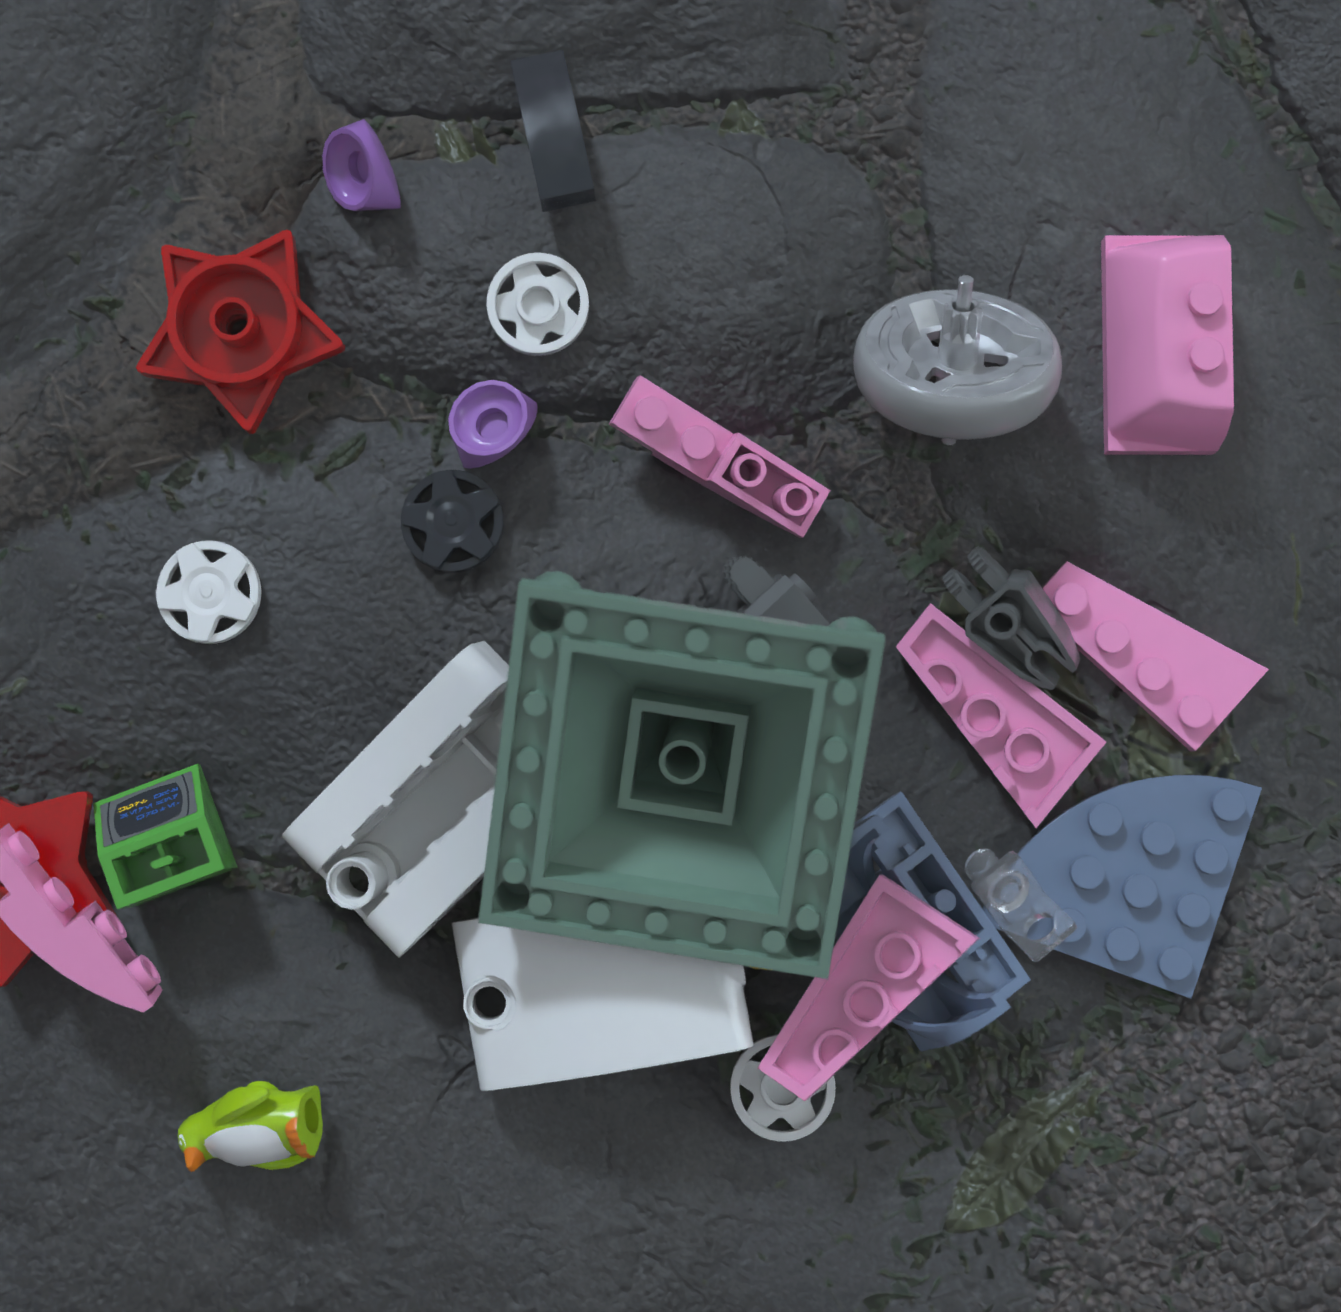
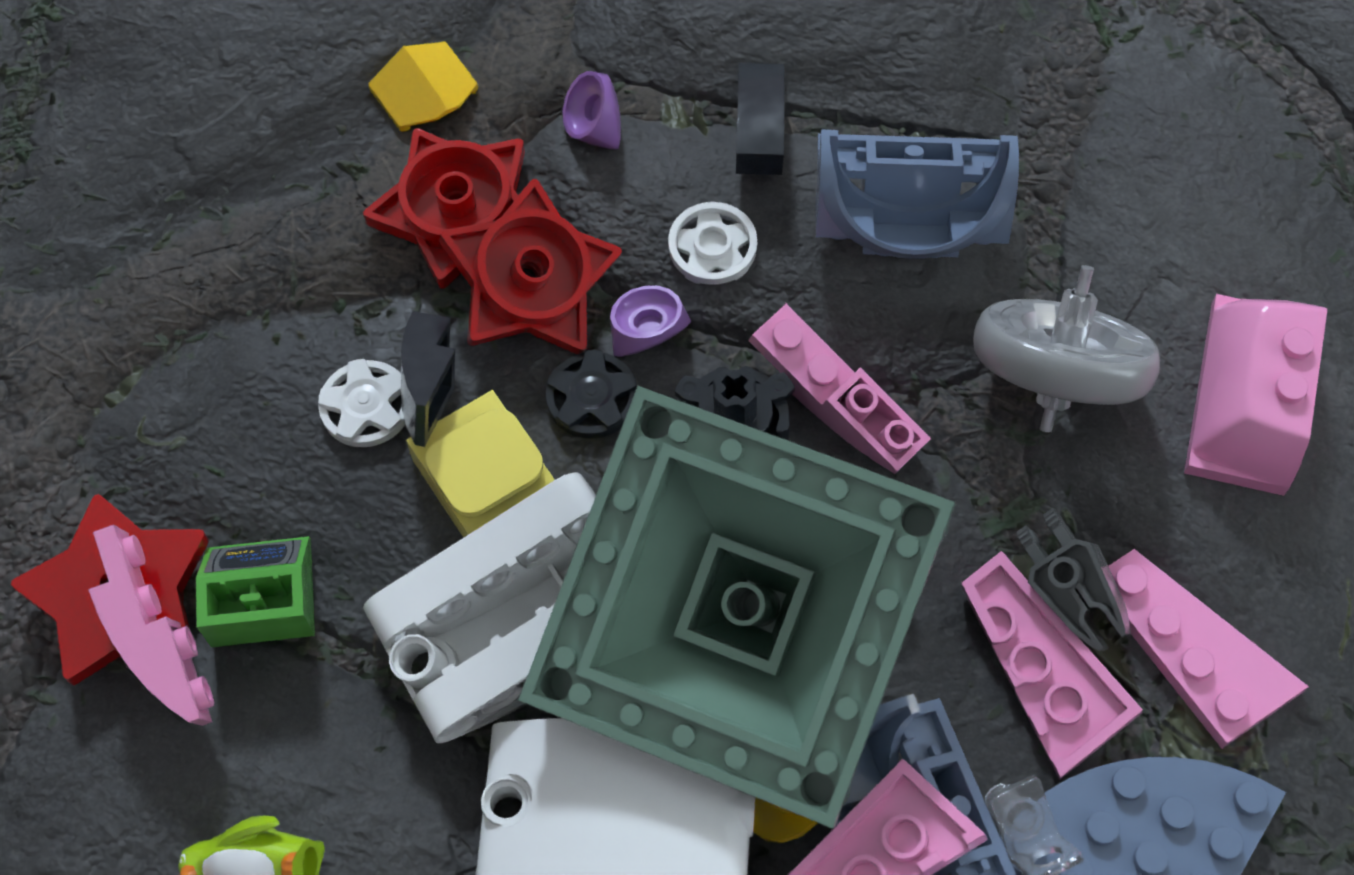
camera: 15 degrees right, 20 degrees down
none -> yellow slope [368,41,478,132]
none -> black slope [401,311,455,447]
none -> light yellow brick [406,390,555,538]
none -> red plate [439,179,622,354]
none -> black piece [674,366,795,441]
none -> sand blue piece [815,129,1019,259]

